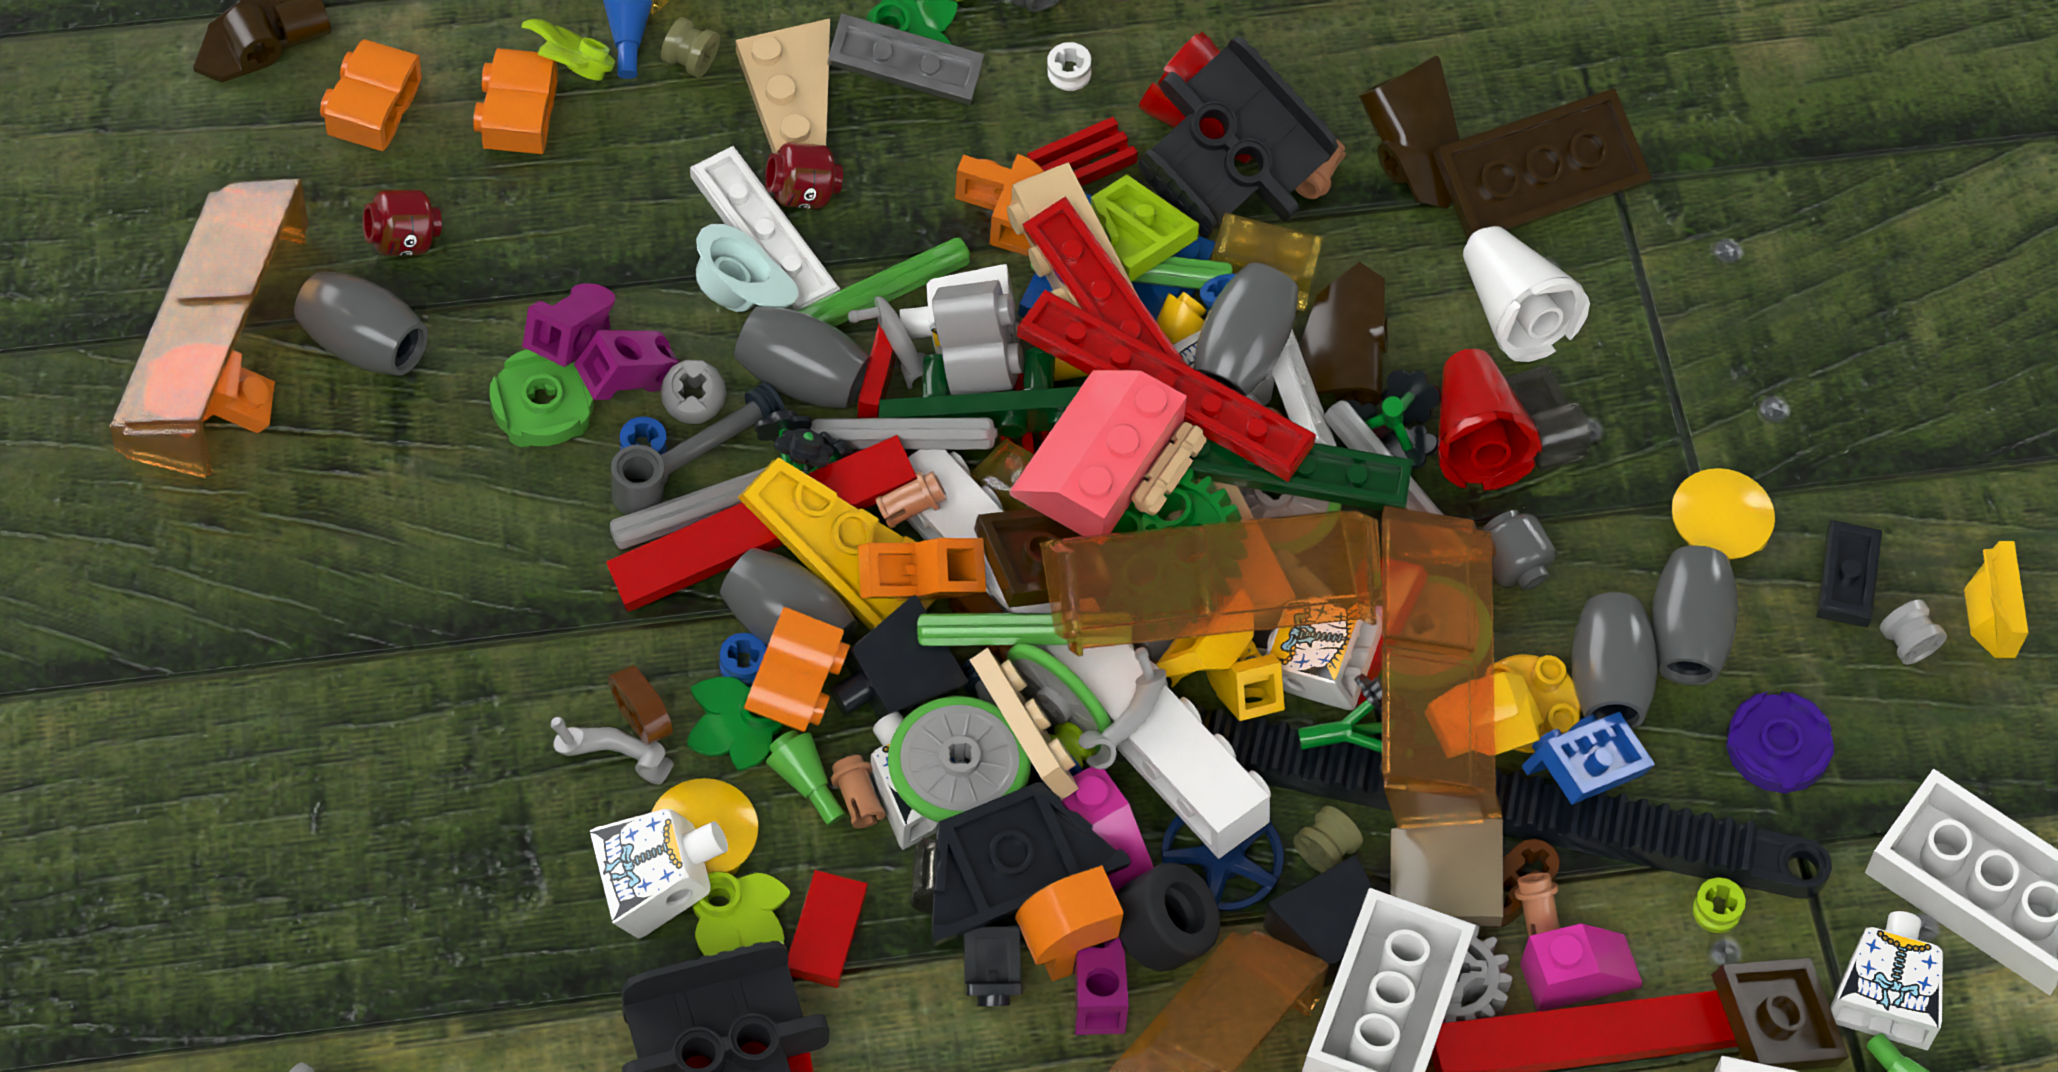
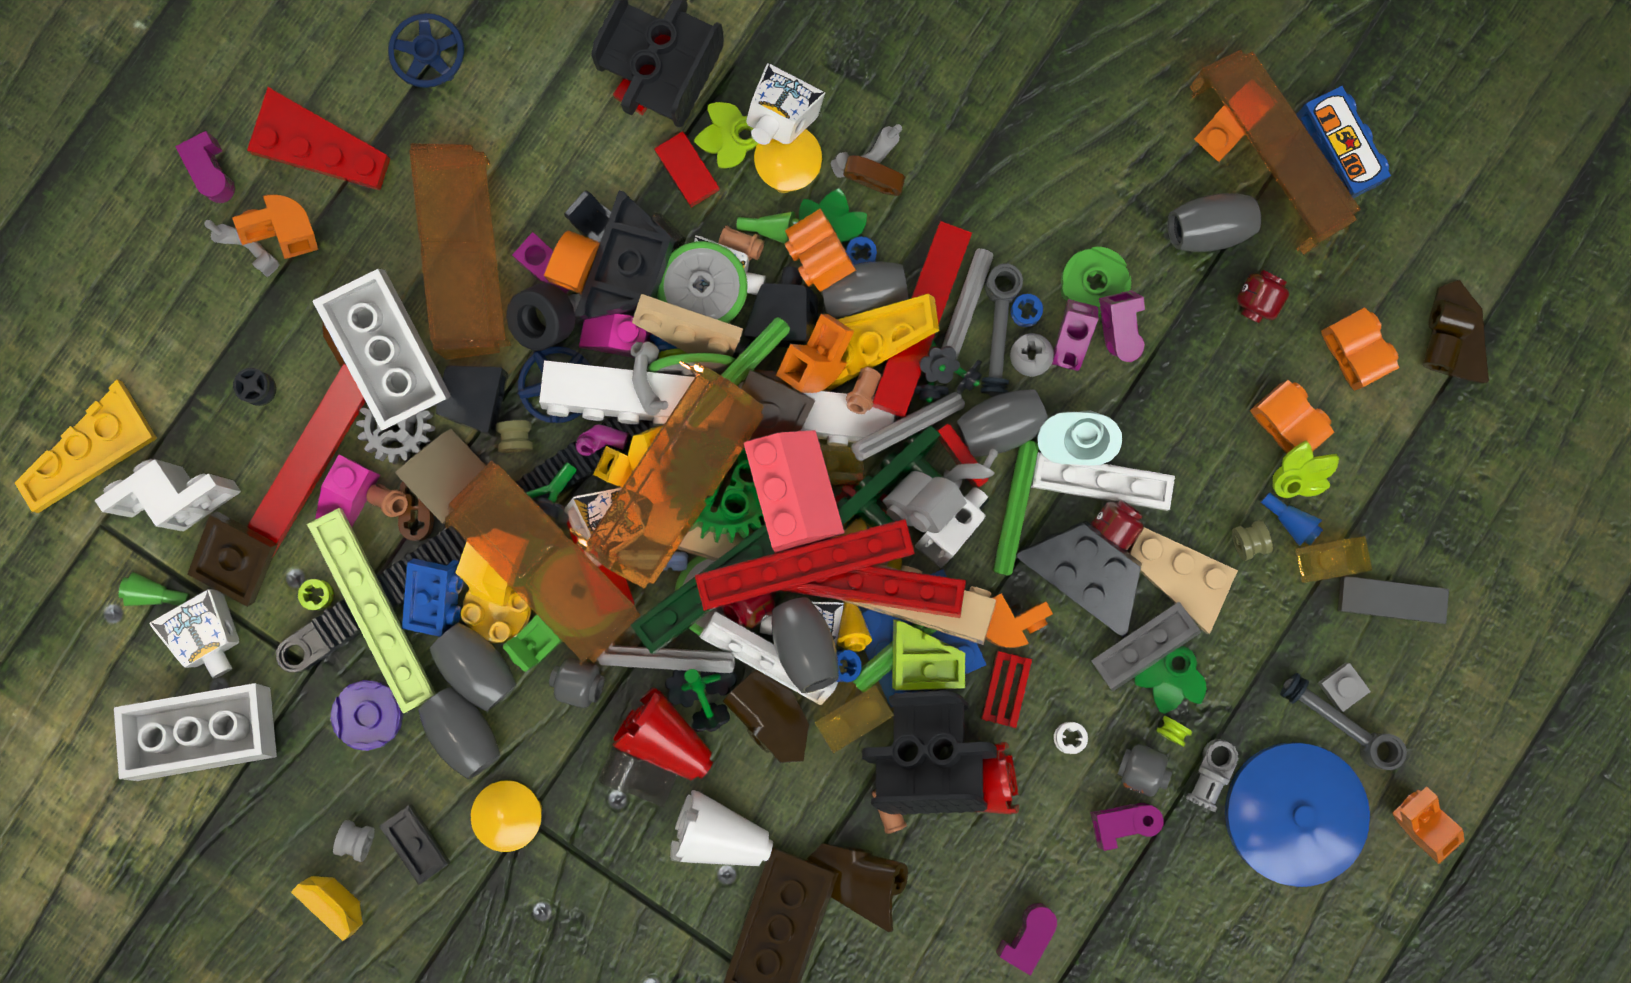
camera: 140 degrees right, 25 degrees up
tan axle [1131,422,1206,516] -> none
none -> yellowish green tile [307,508,436,713]
none -> bright green bracket [503,613,567,672]
none -> magenta arm [576,424,629,456]
none -> wing [1016,520,1142,638]
none -> brick [1296,86,1391,203]

